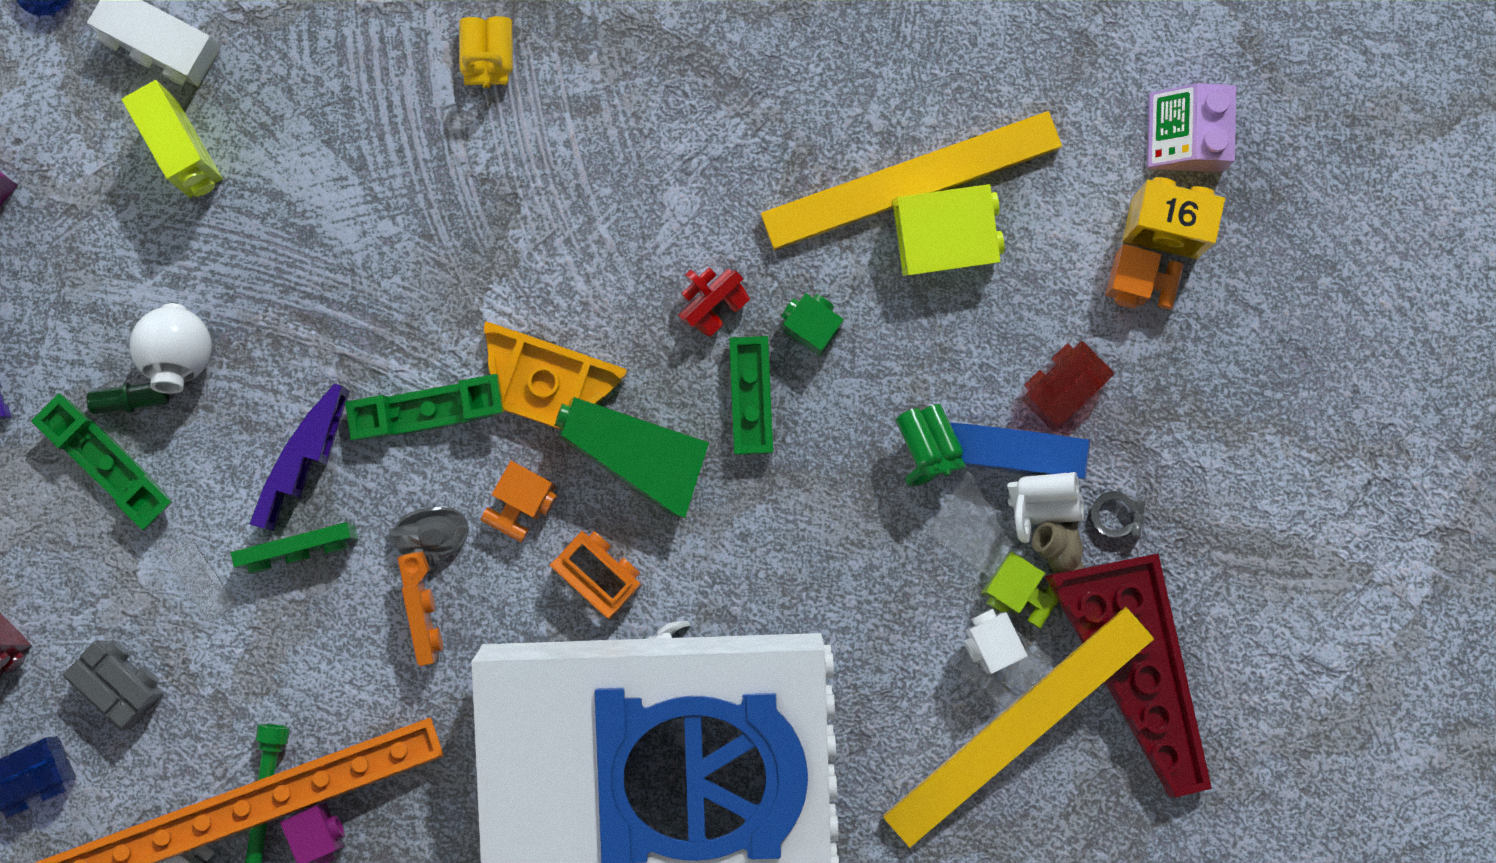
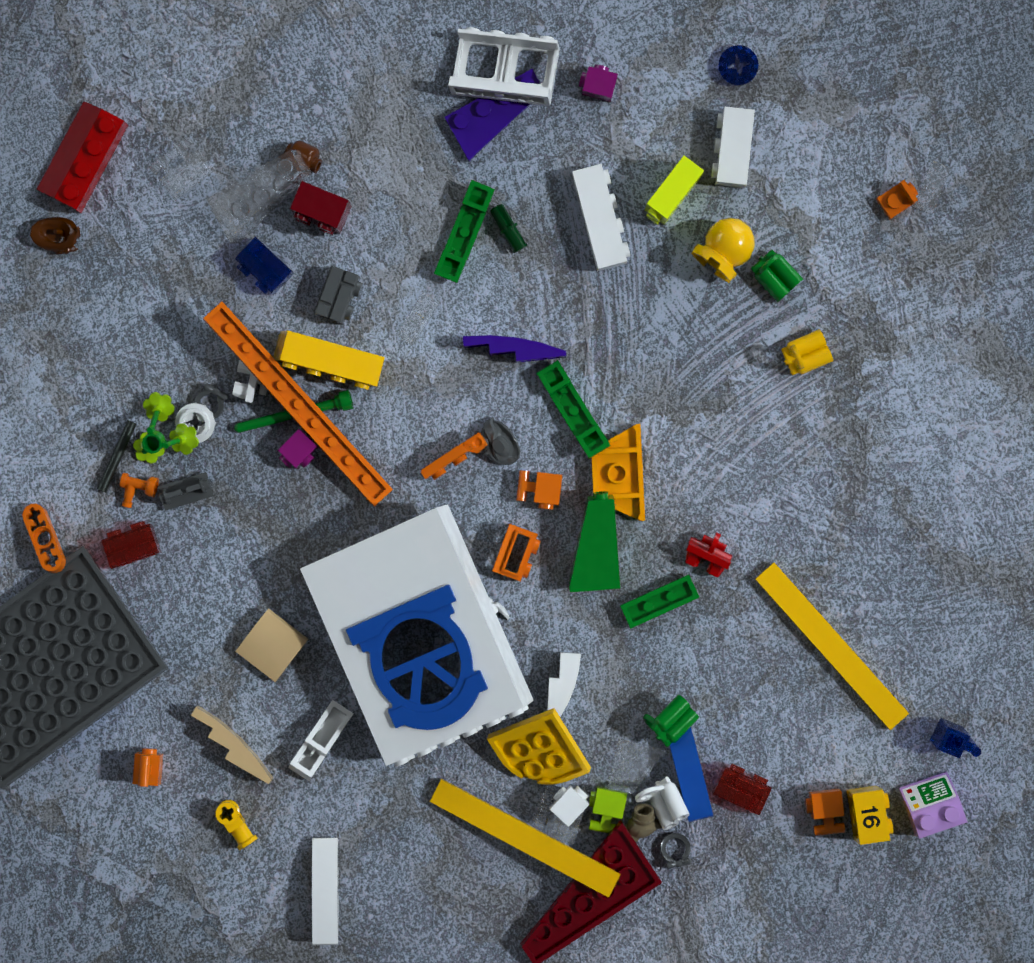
camera: 70 degrees right, 5 degrees up
white brick [130,303,212,394] -> none
green plate [230,522,358,574] -> none
green brick [781,292,844,357] -> none
neon yellow brick [892,184,1005,276] -> none
none -> yellow wedge [273,330,385,390]
none -> yellow plate [487,708,591,785]
none -> white slope [547,652,581,717]
none -> white brick [572,164,630,272]
none -> yellow tile [691,218,755,283]
none -> green piece [751,249,803,302]
none -> clear blue brick [930,718,981,759]

